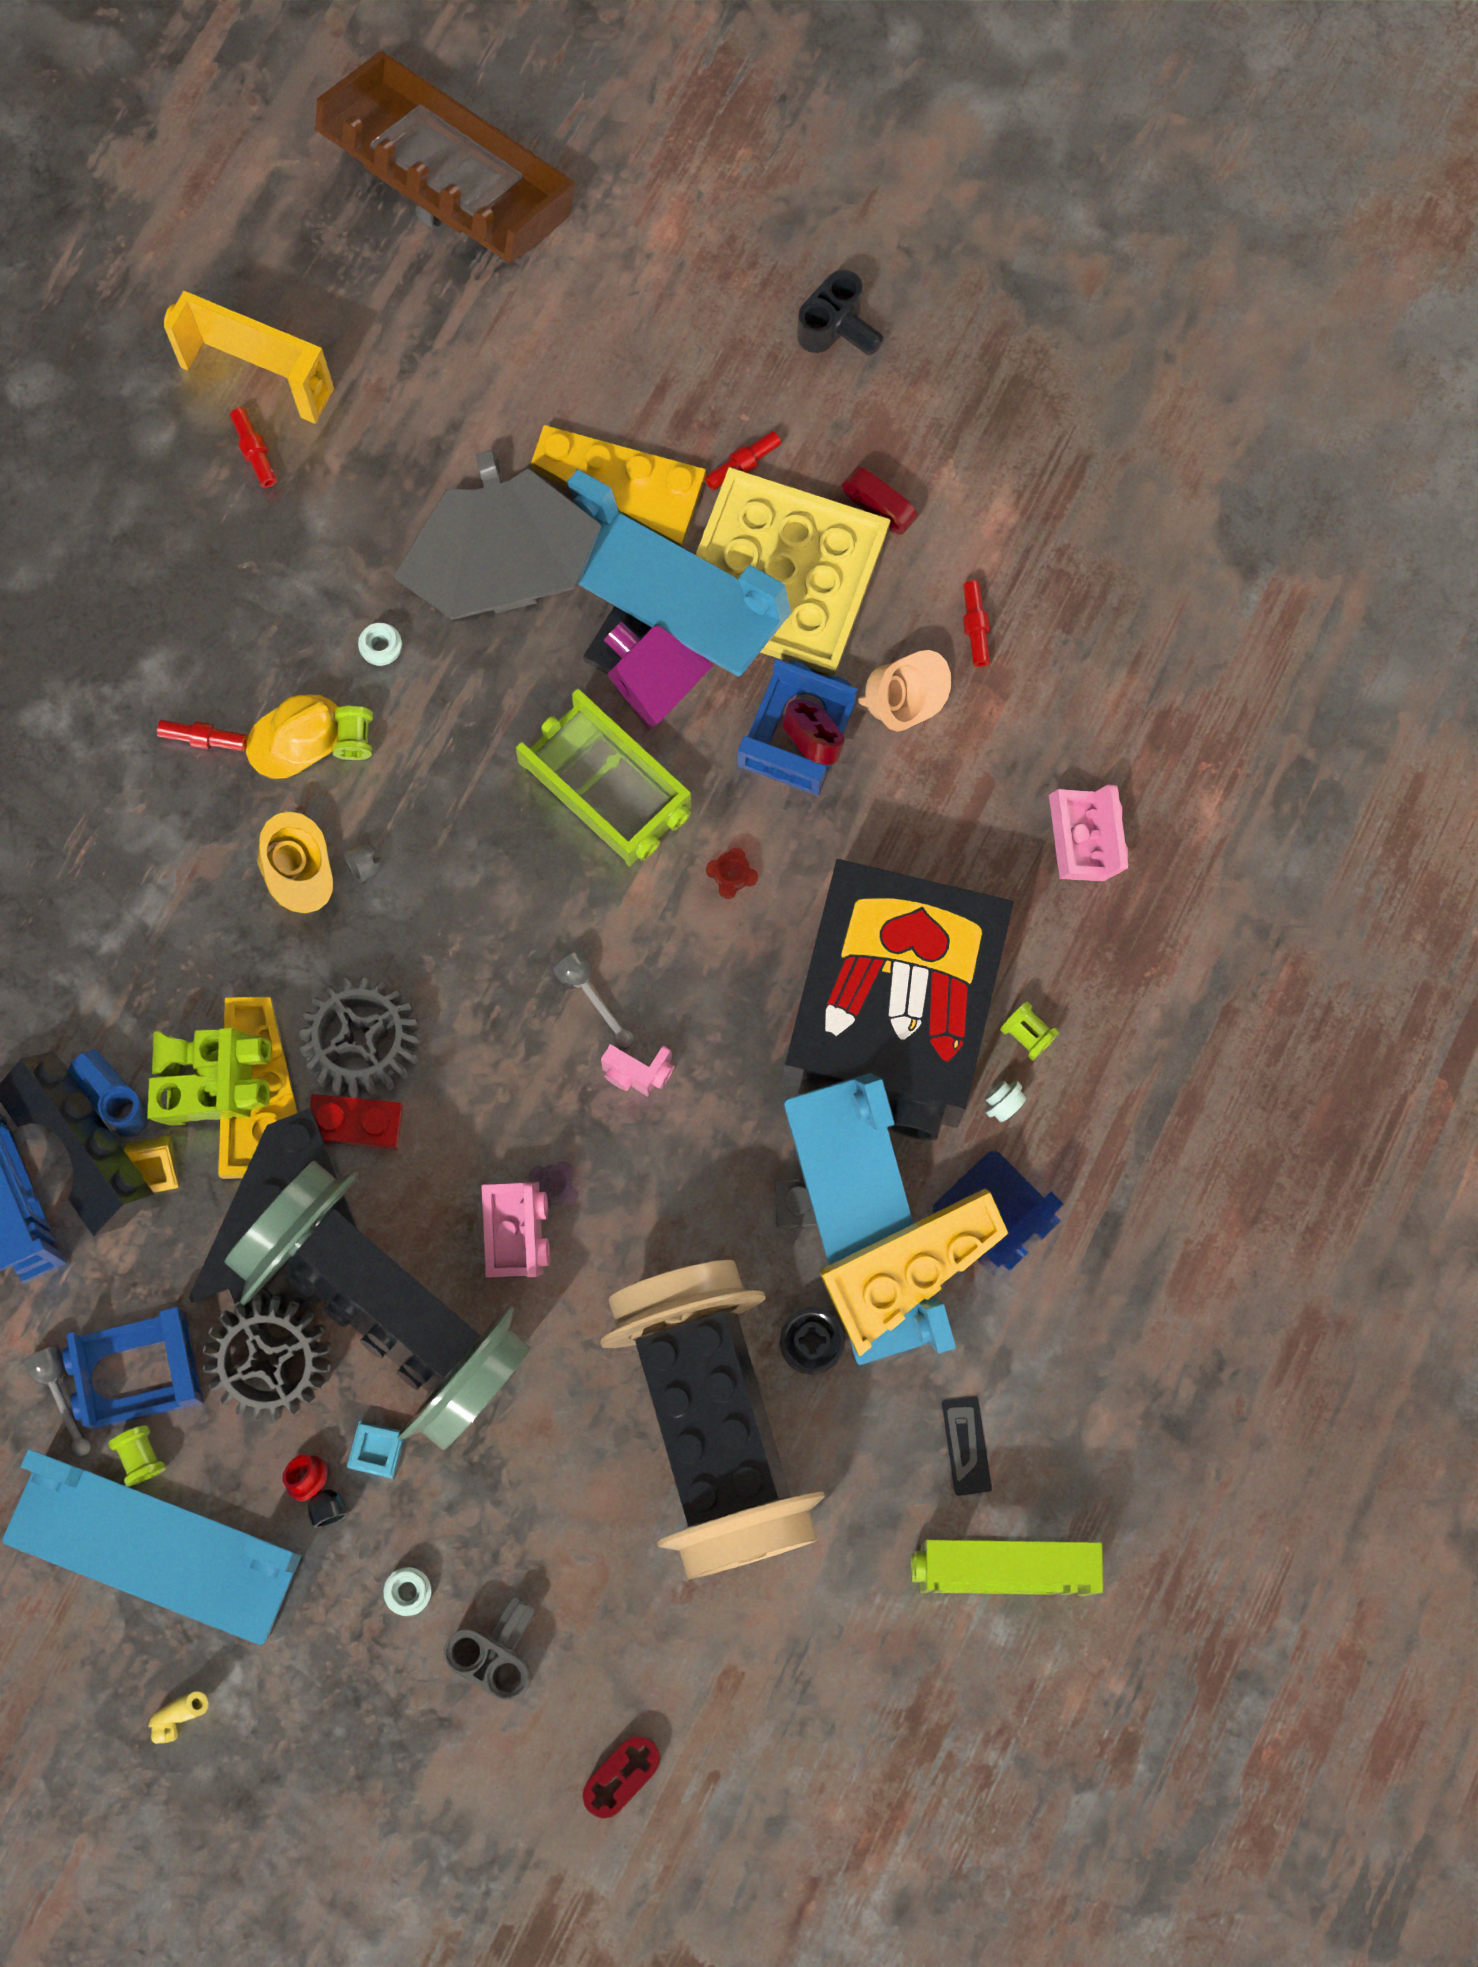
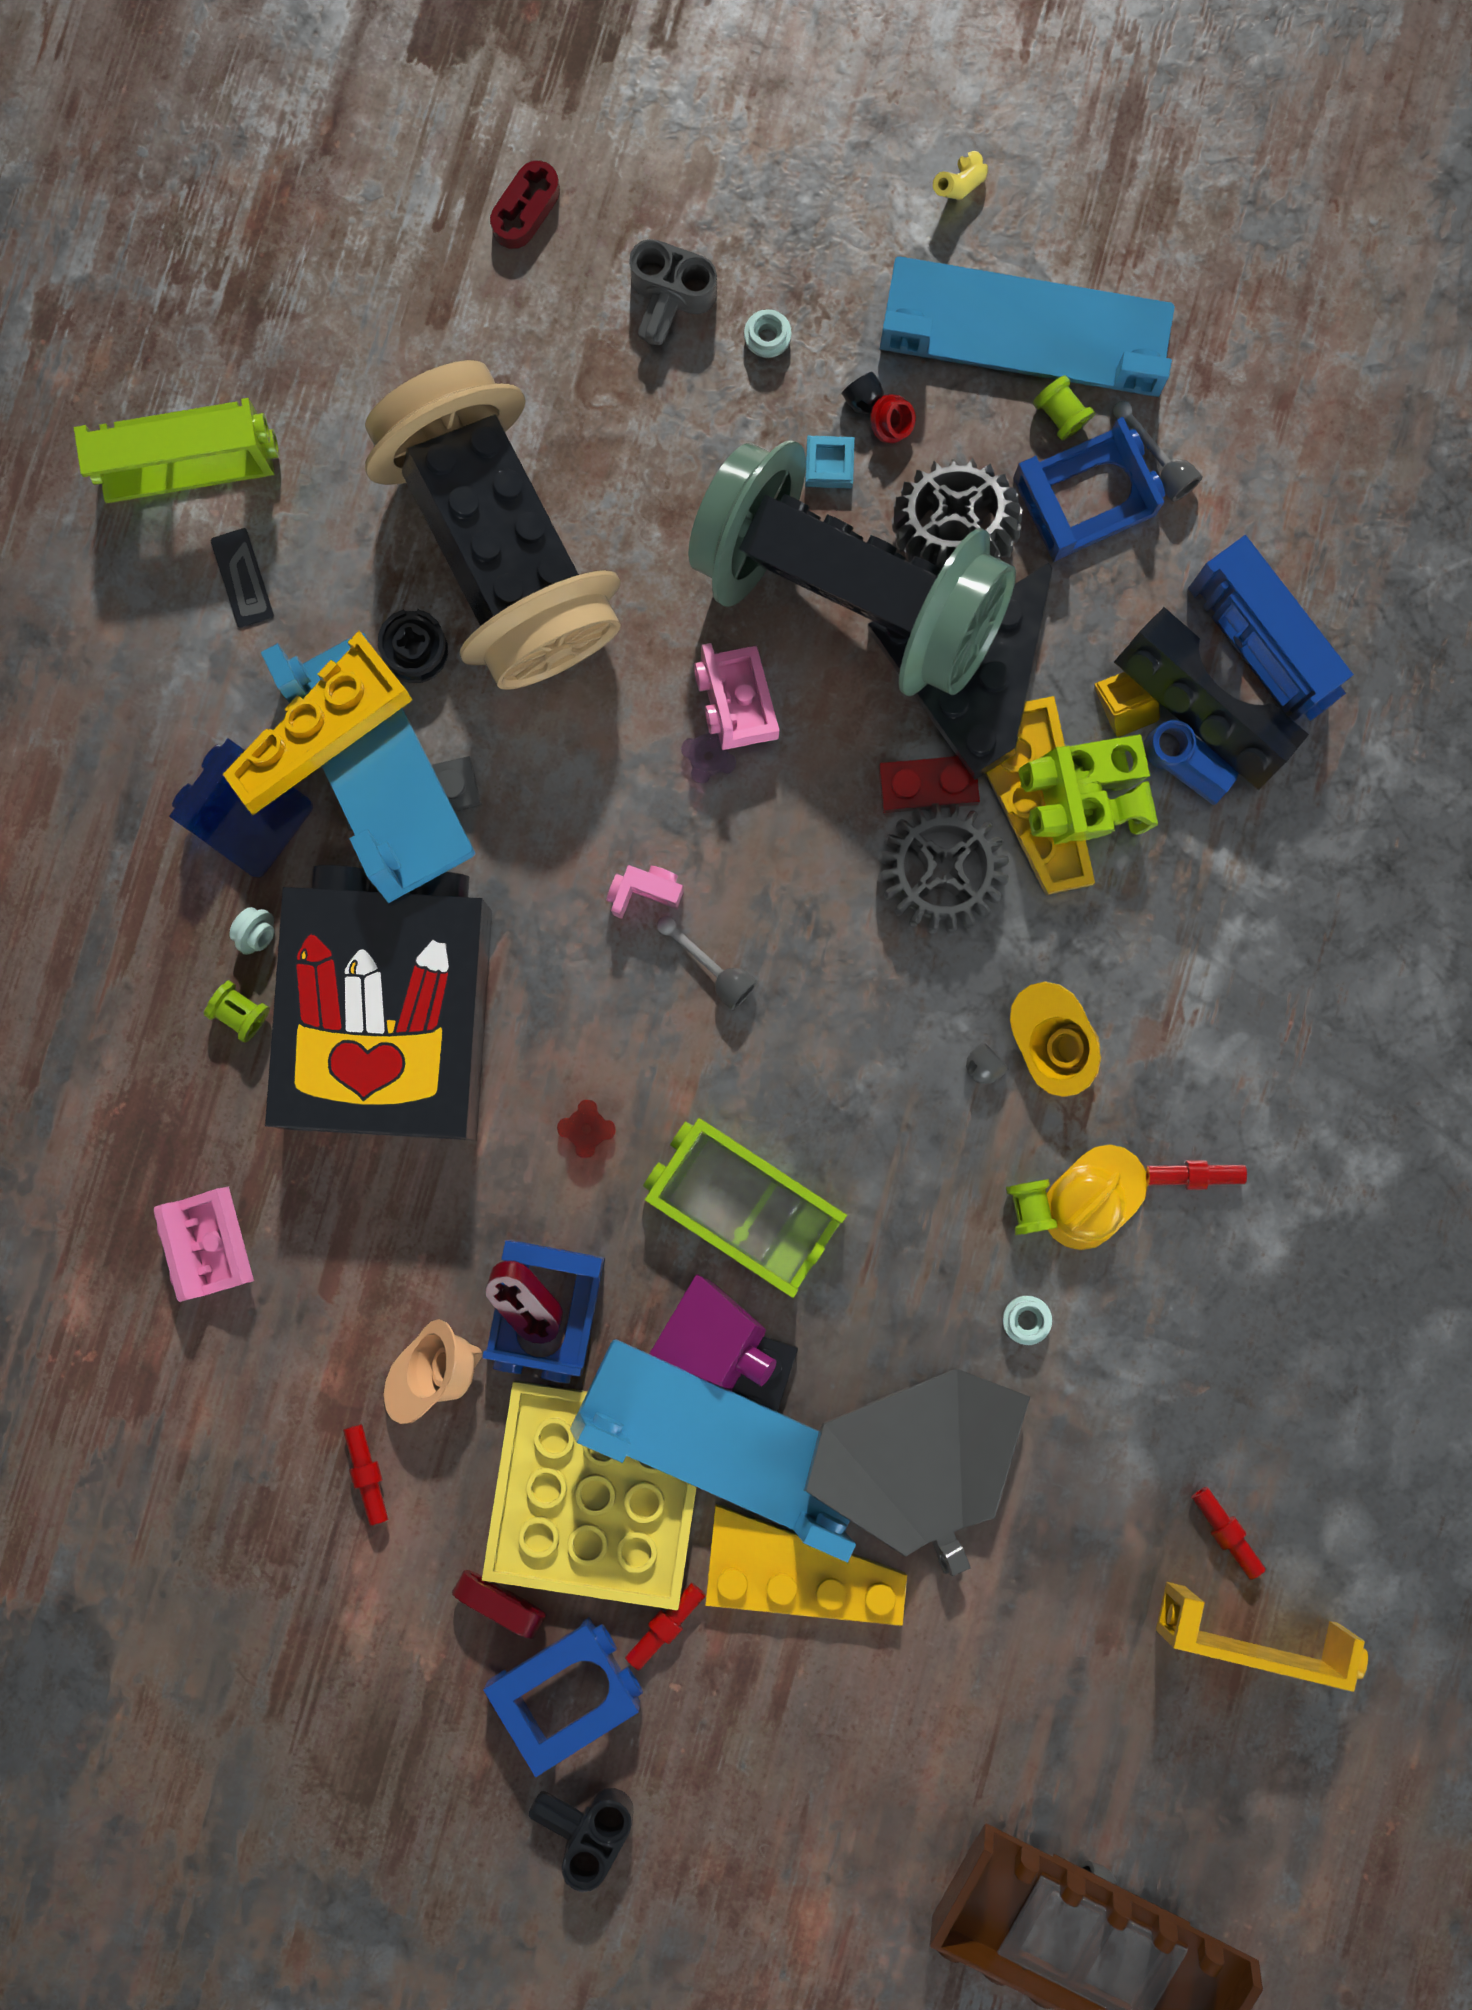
camera: 170 degrees right, 10 degrees up
none -> blue panel [483,1617,643,1778]

